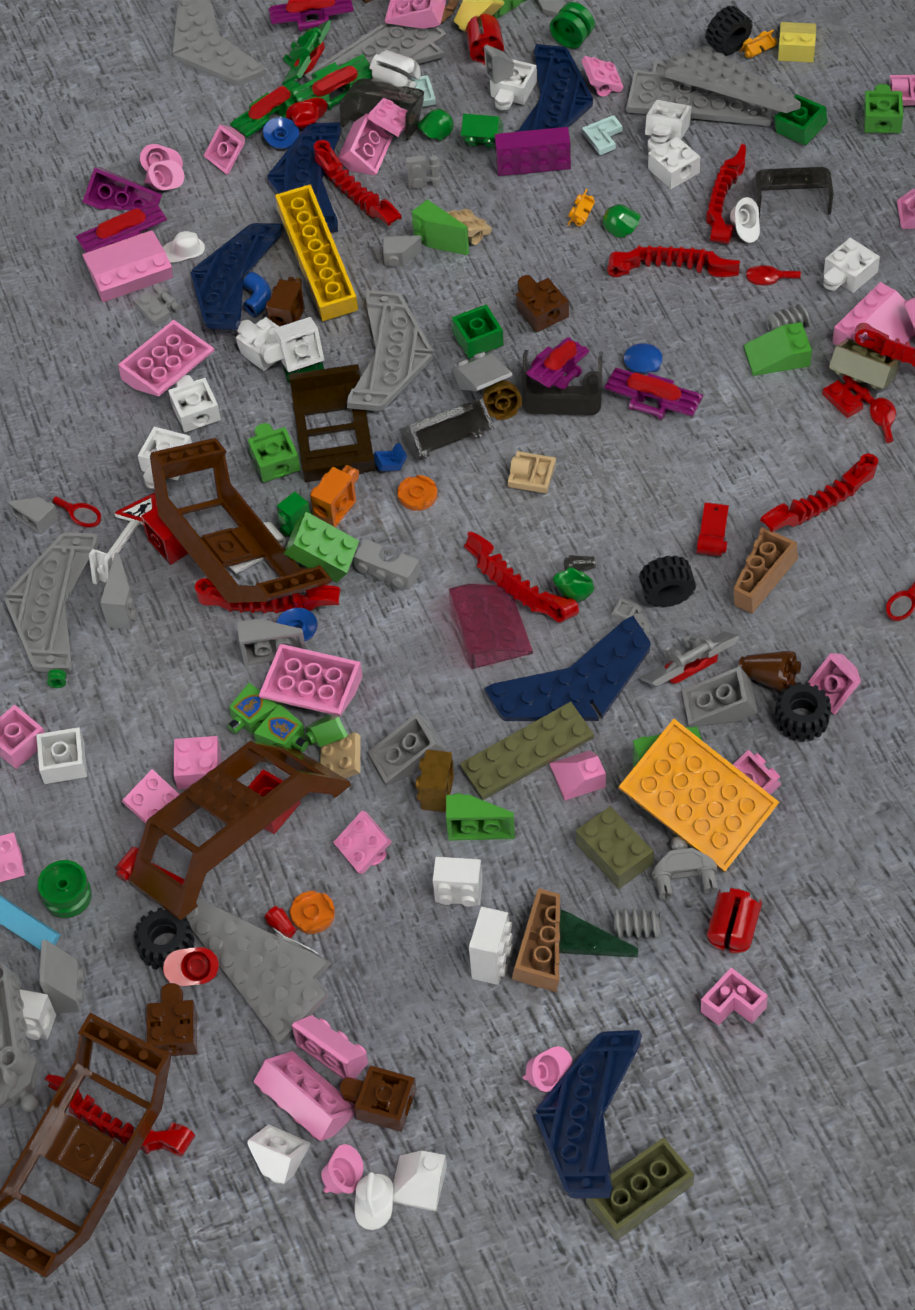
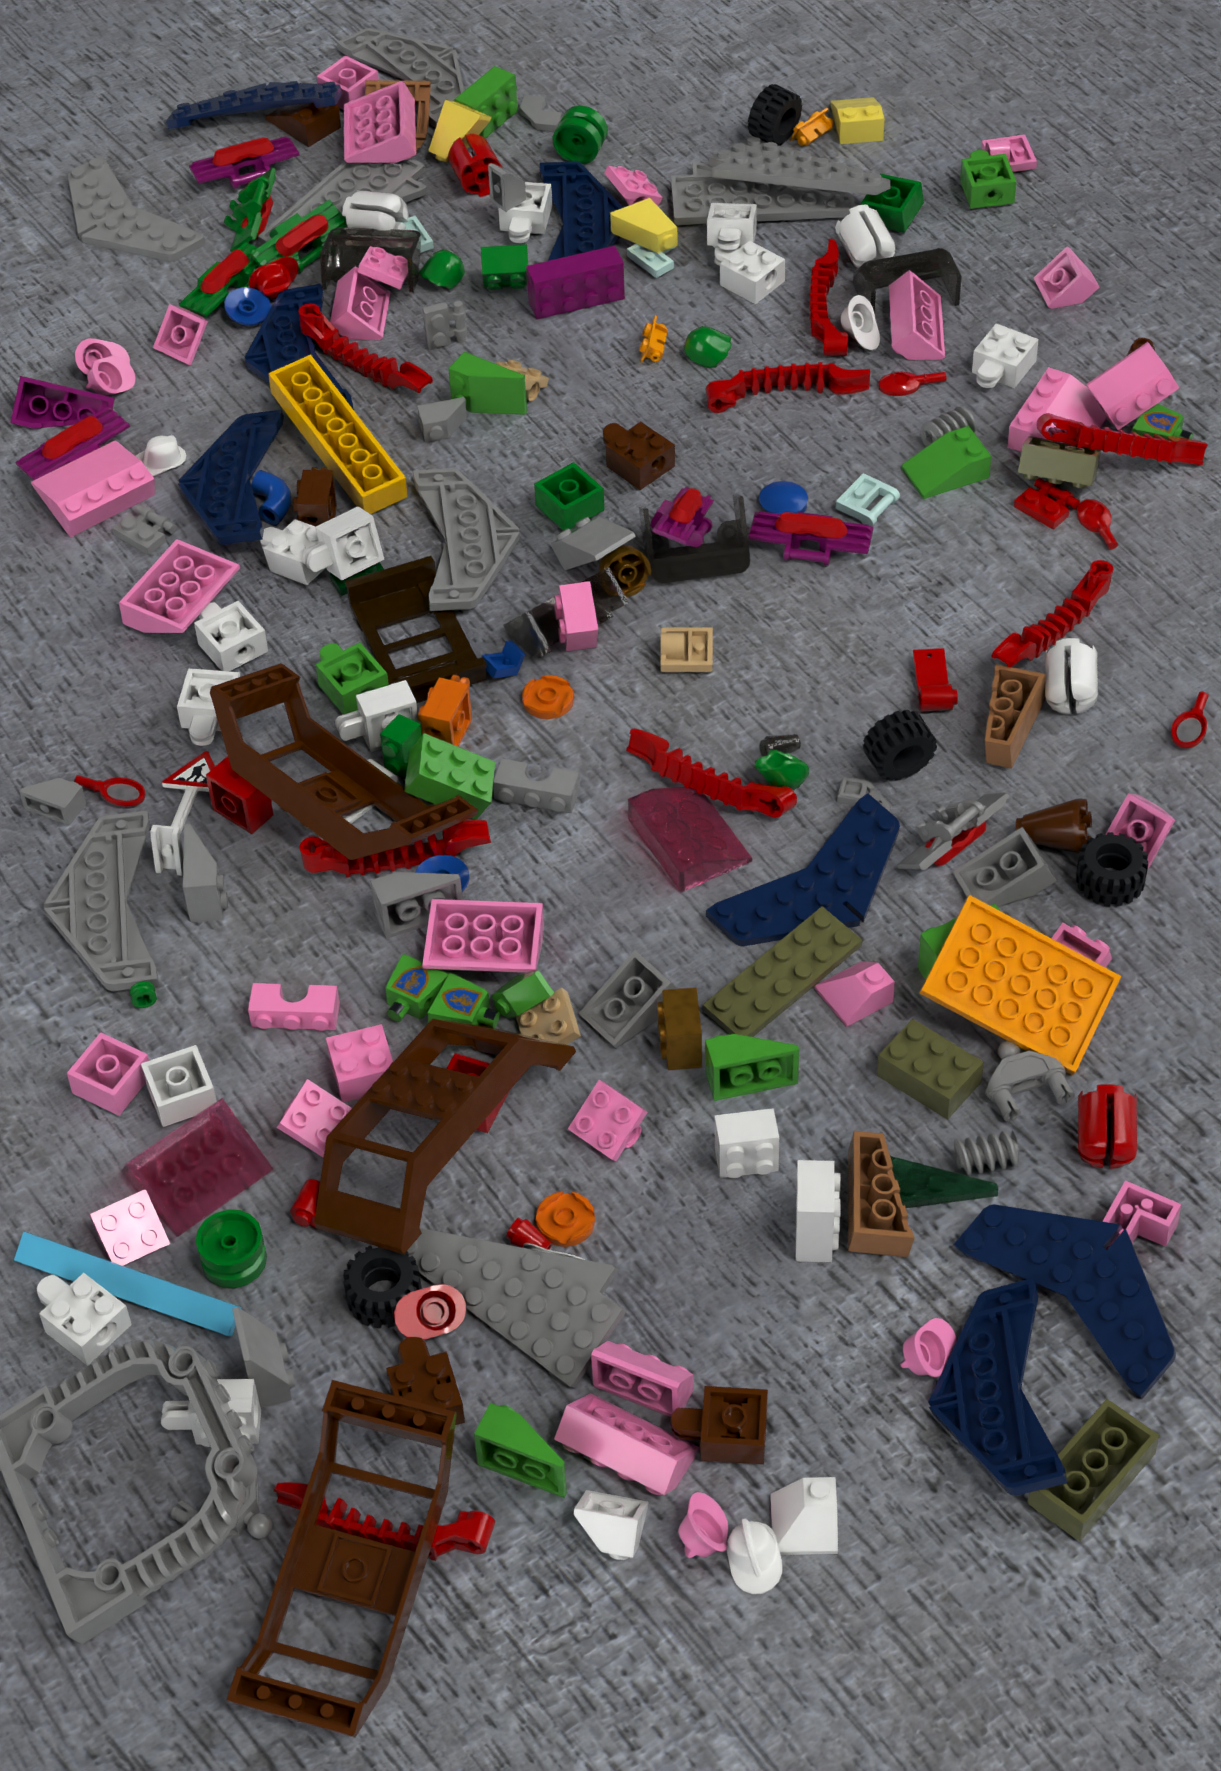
camera: 15 degrees left, 5 degrees down
none -> clear pink slope [121,1098,274,1237]
none -> bright pink arch [248,983,340,1031]
none -> white brick [335,680,419,752]
none -> bright green slope [474,1403,567,1498]
none -> bright pink brick [554,581,598,652]
none -> light yellow slope [610,198,678,253]
none -> white cylinder [835,205,895,272]
none -> light aqua plate [835,473,900,526]
none -> bright pink slope [889,270,945,360]
none -> dark blue wing [954,1204,1176,1399]
none -> white cylinder [1045,638,1098,714]

